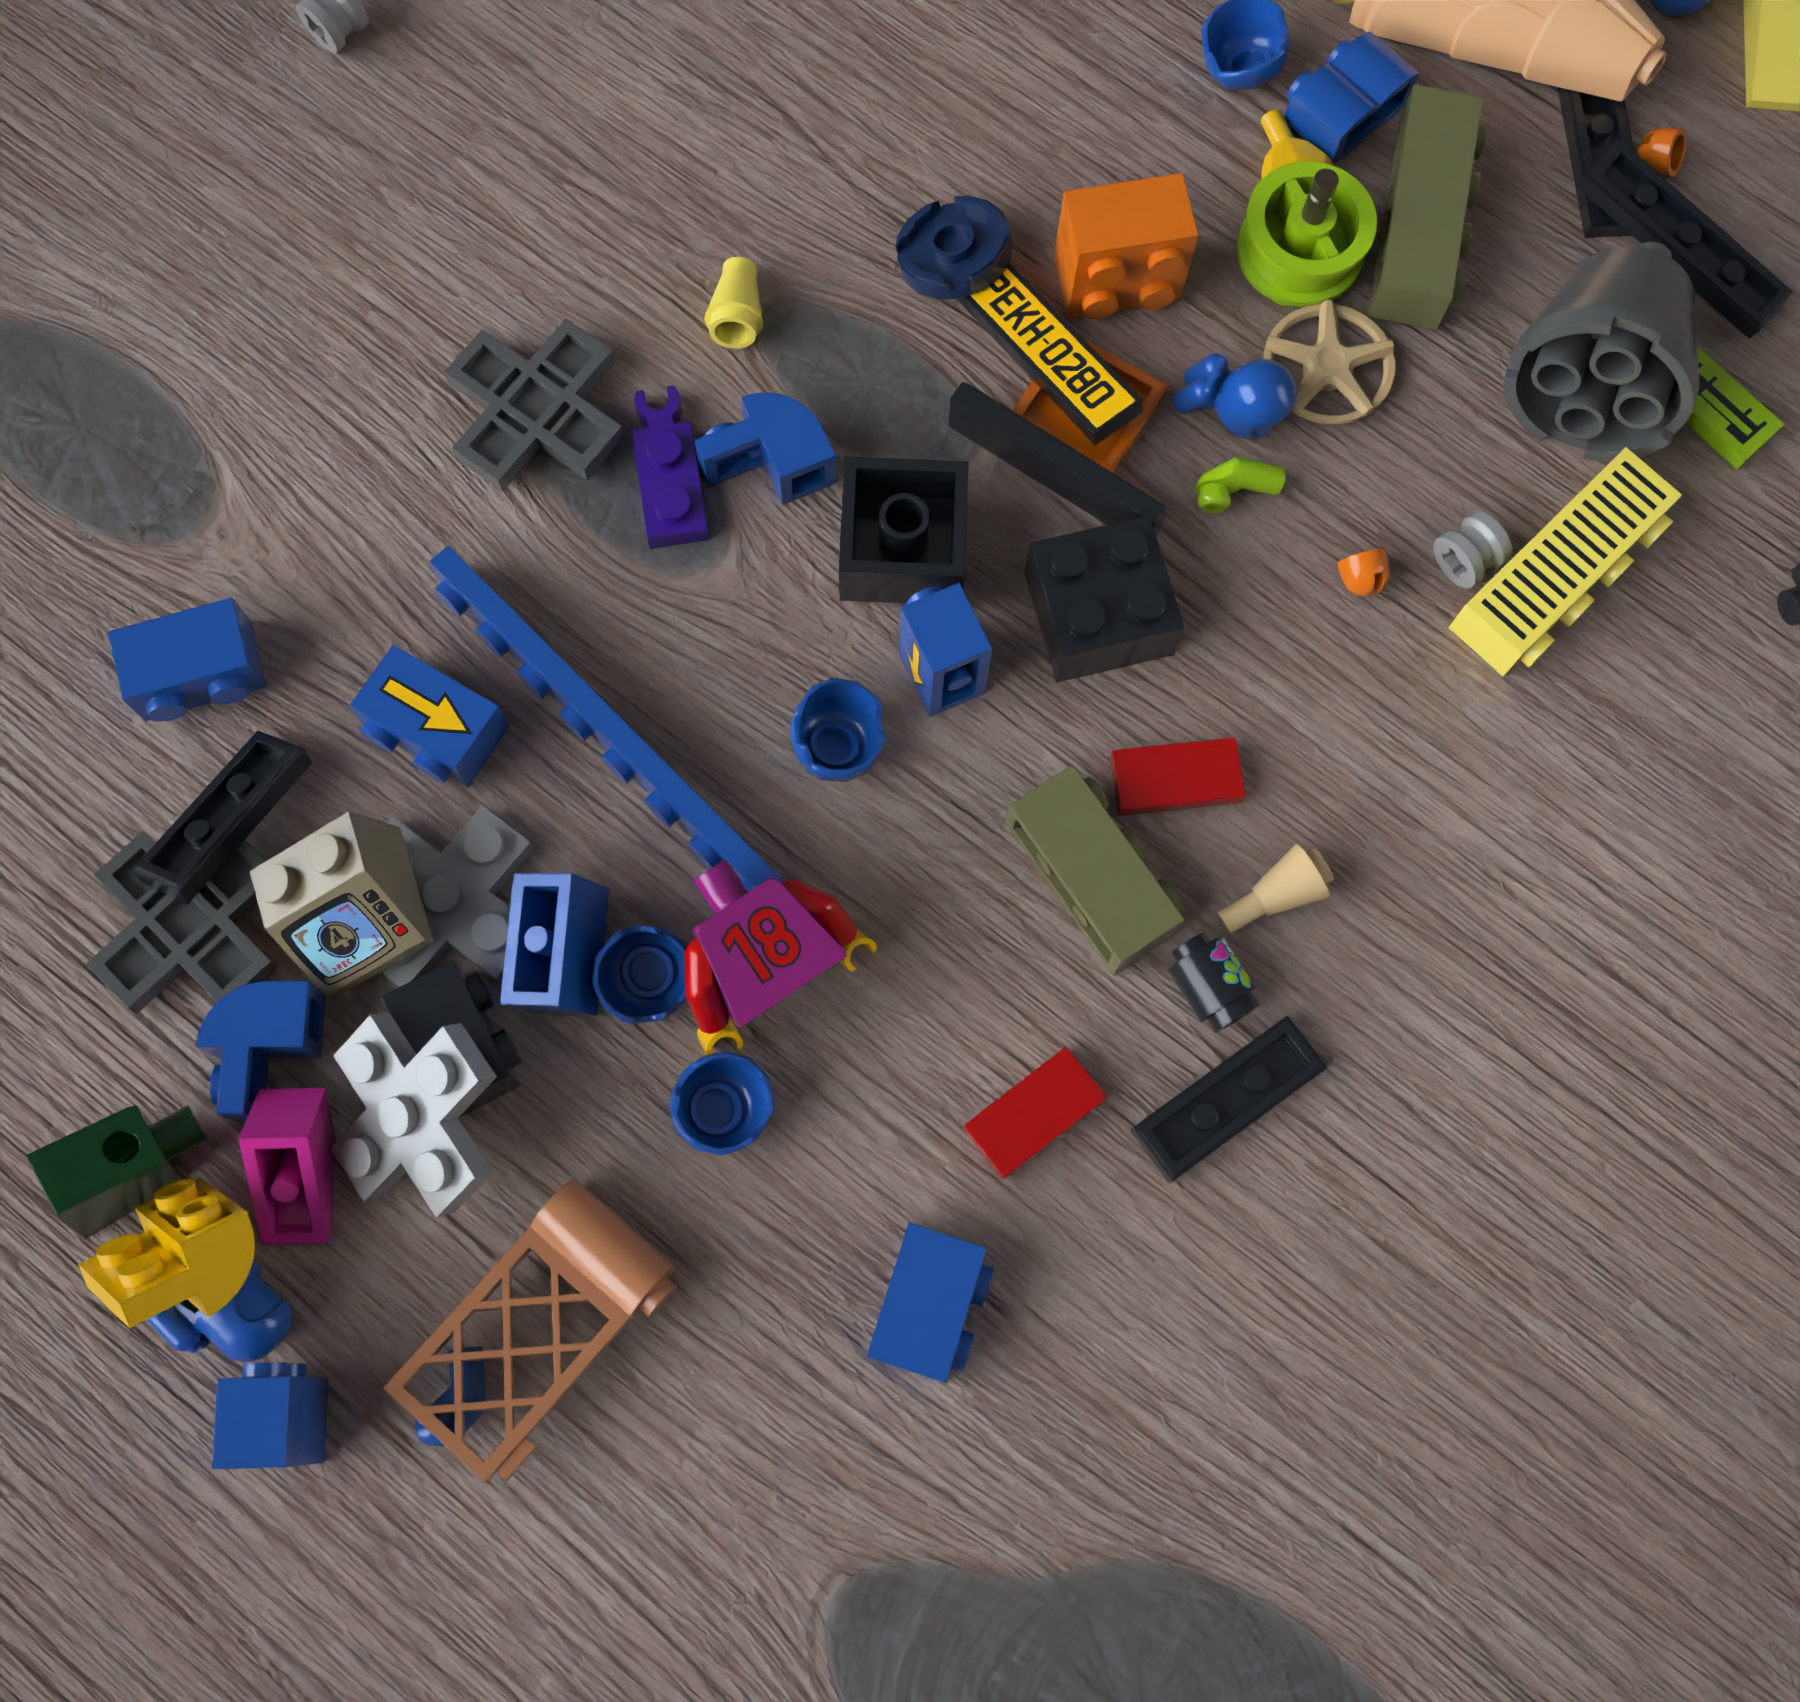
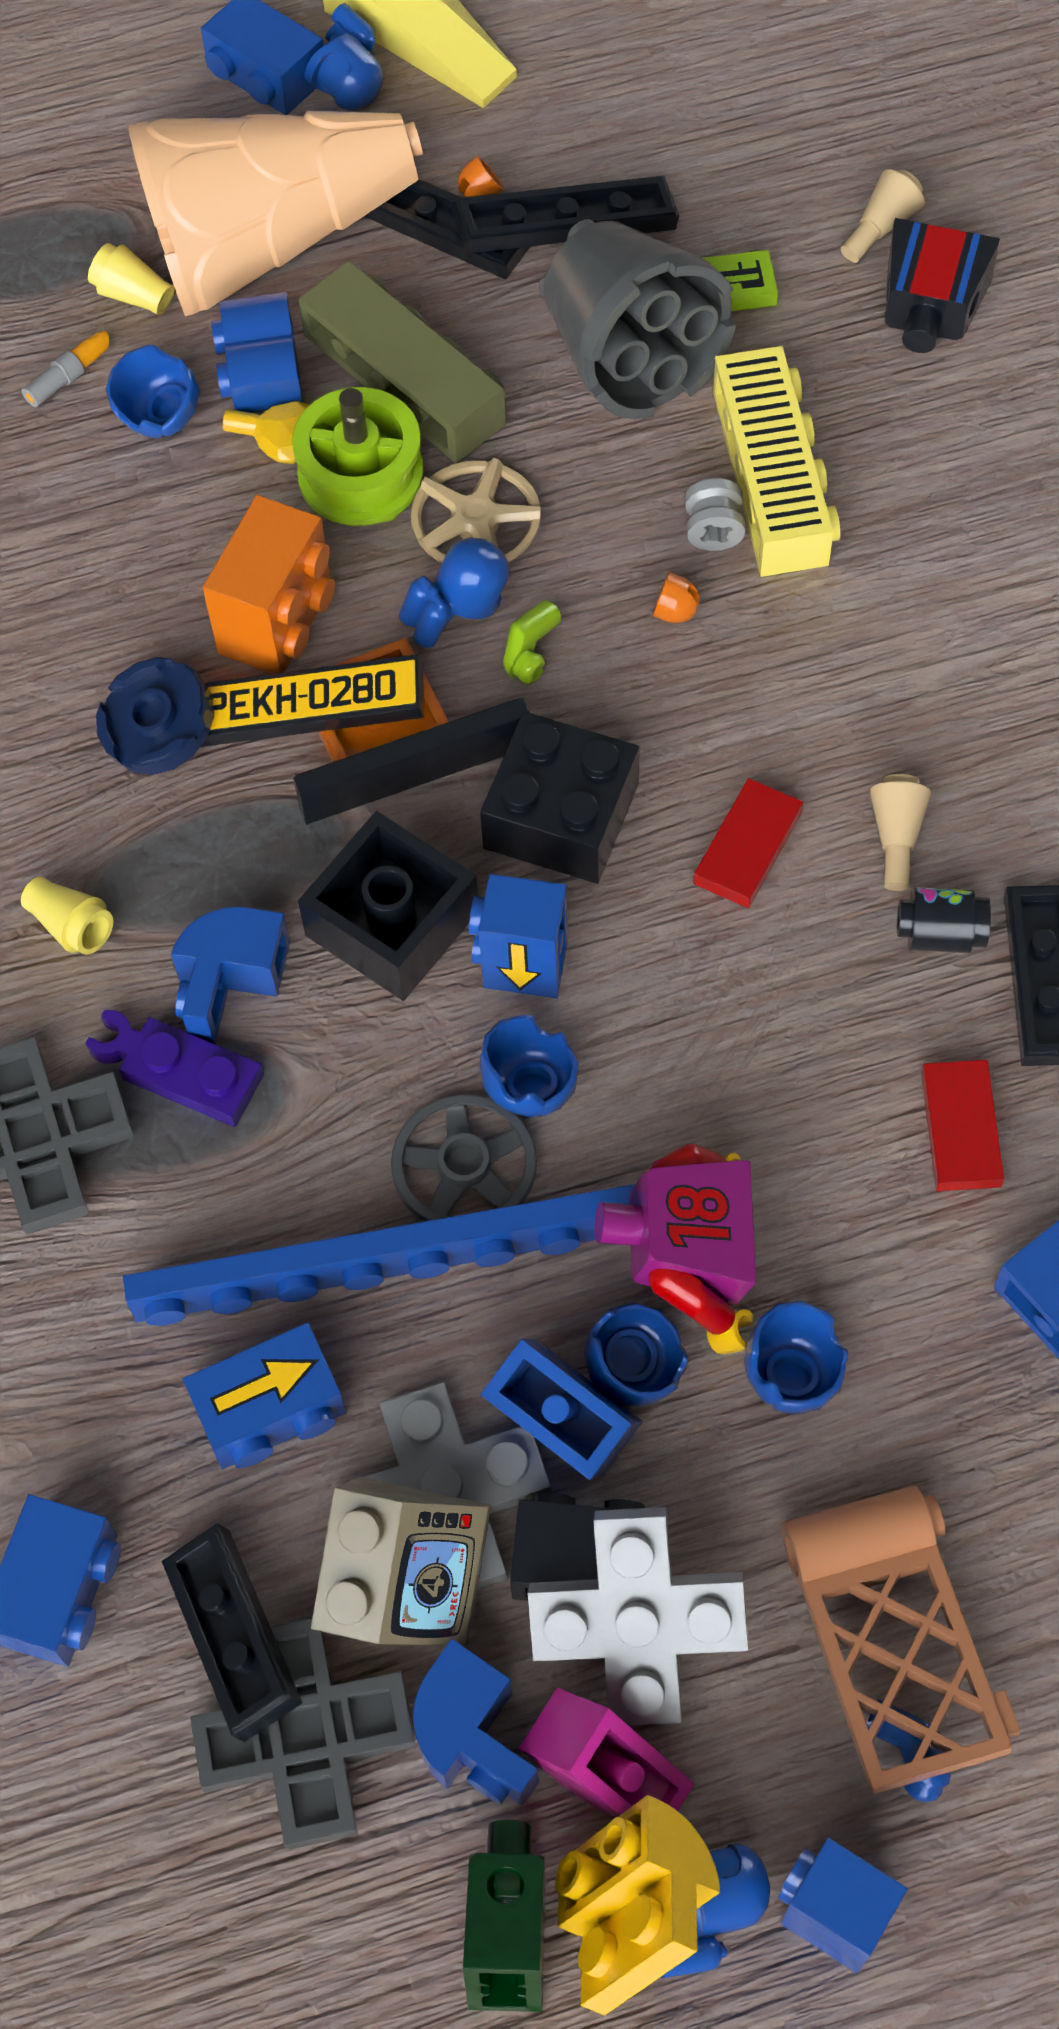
camera: 50 degrees left, 10 degrees down
olive brick [1005,764,1185,976] -> none
none -> dark grey wheel [391,1095,537,1222]

